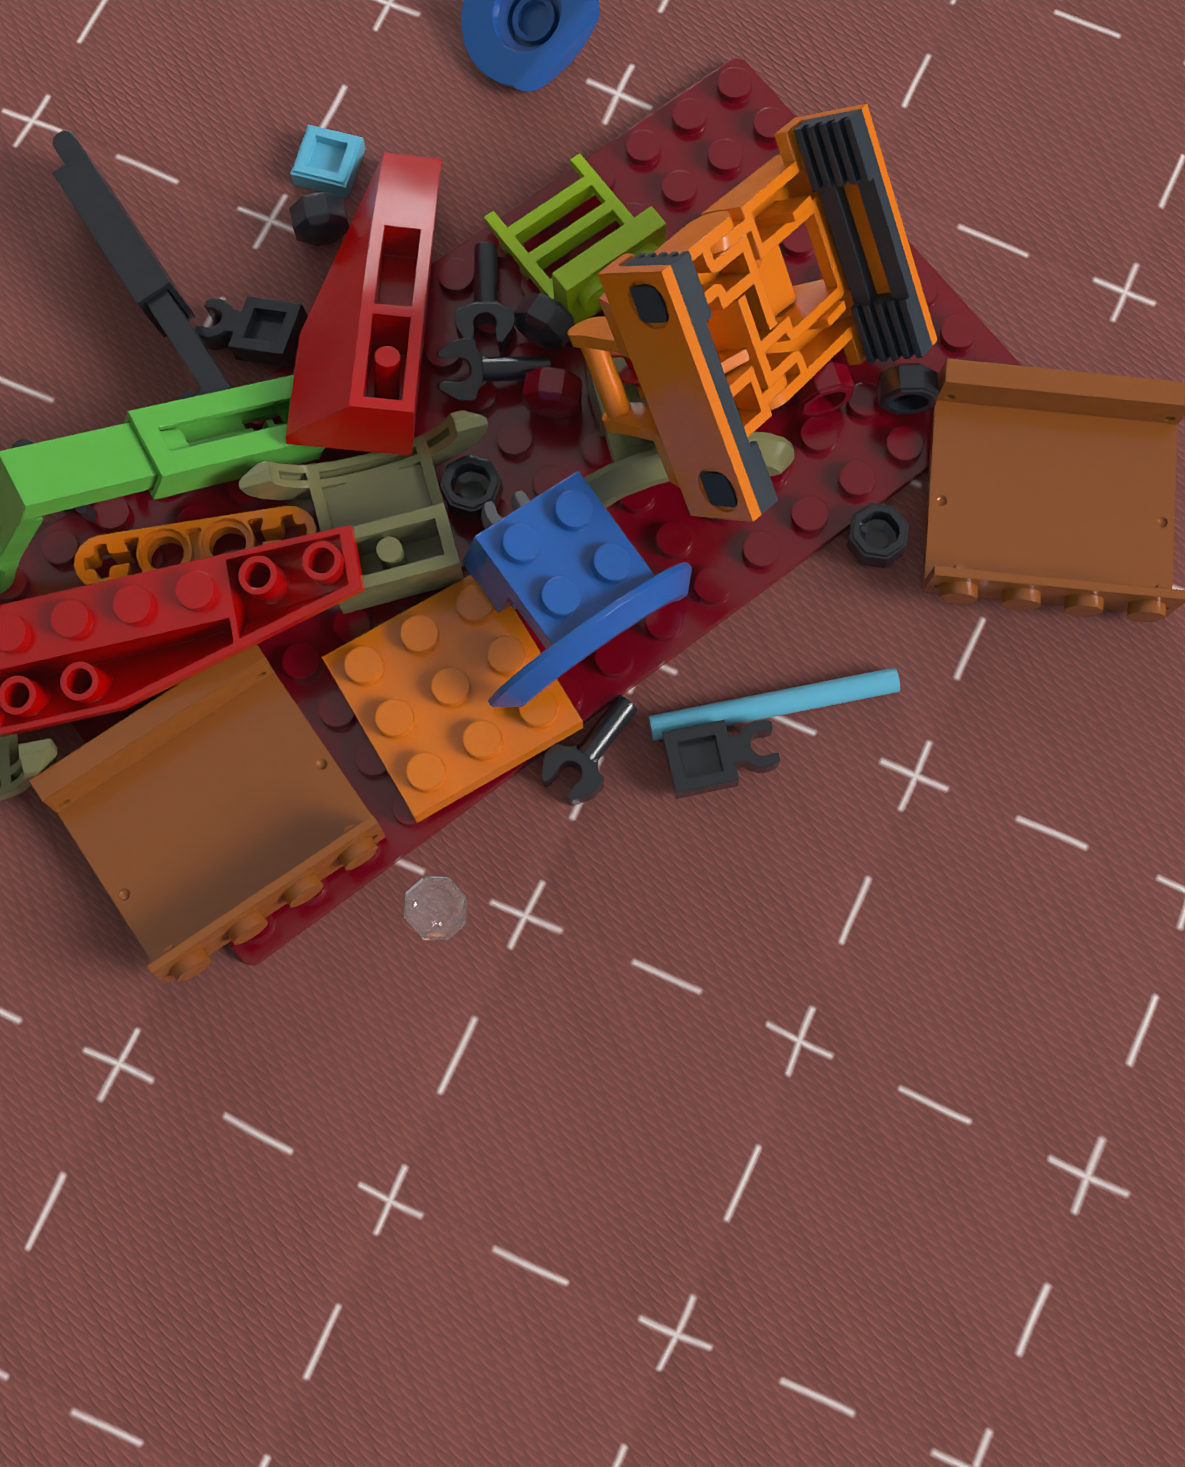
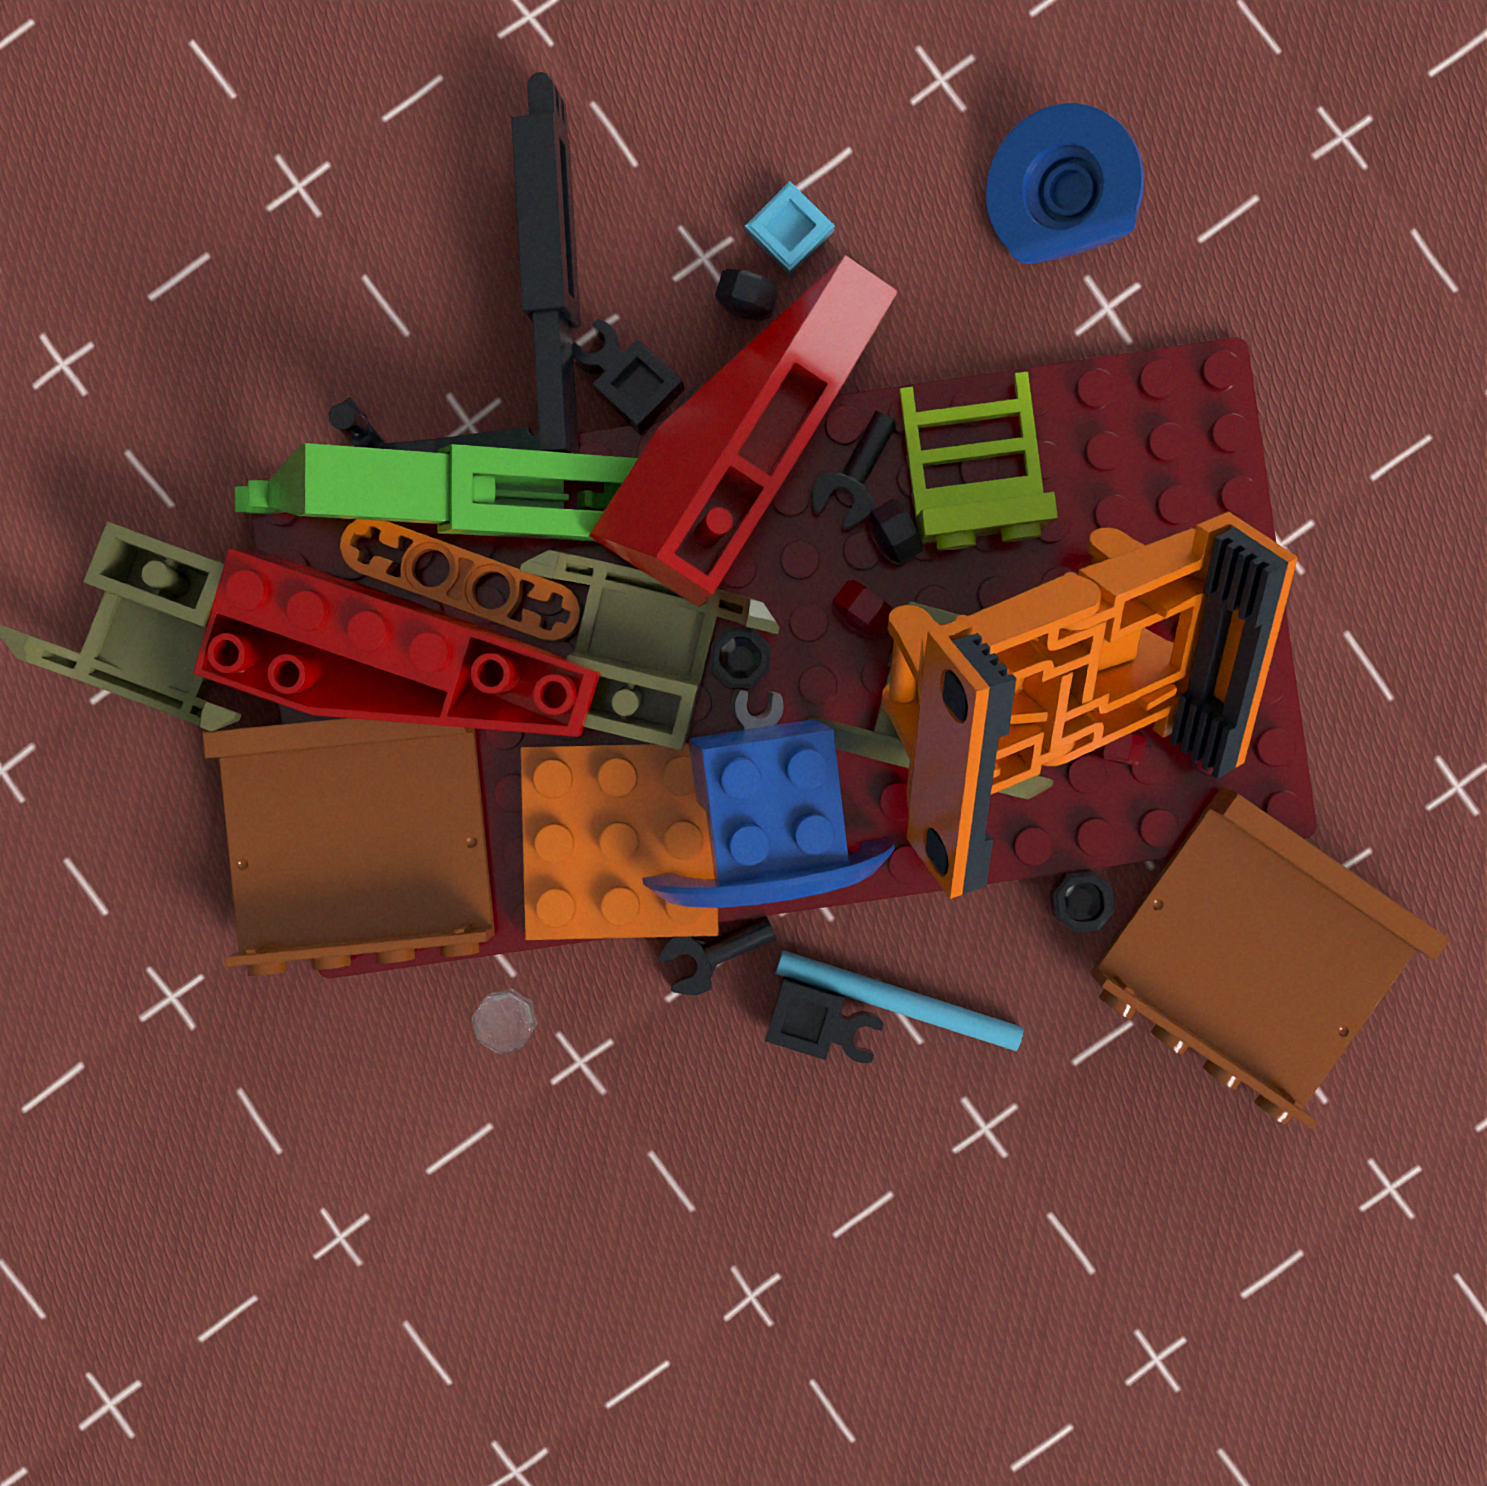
camera: 25 degrees right, 15 degrees up
black bar [436,338,551,401] -> none
black tile [877,363,939,414] -> none

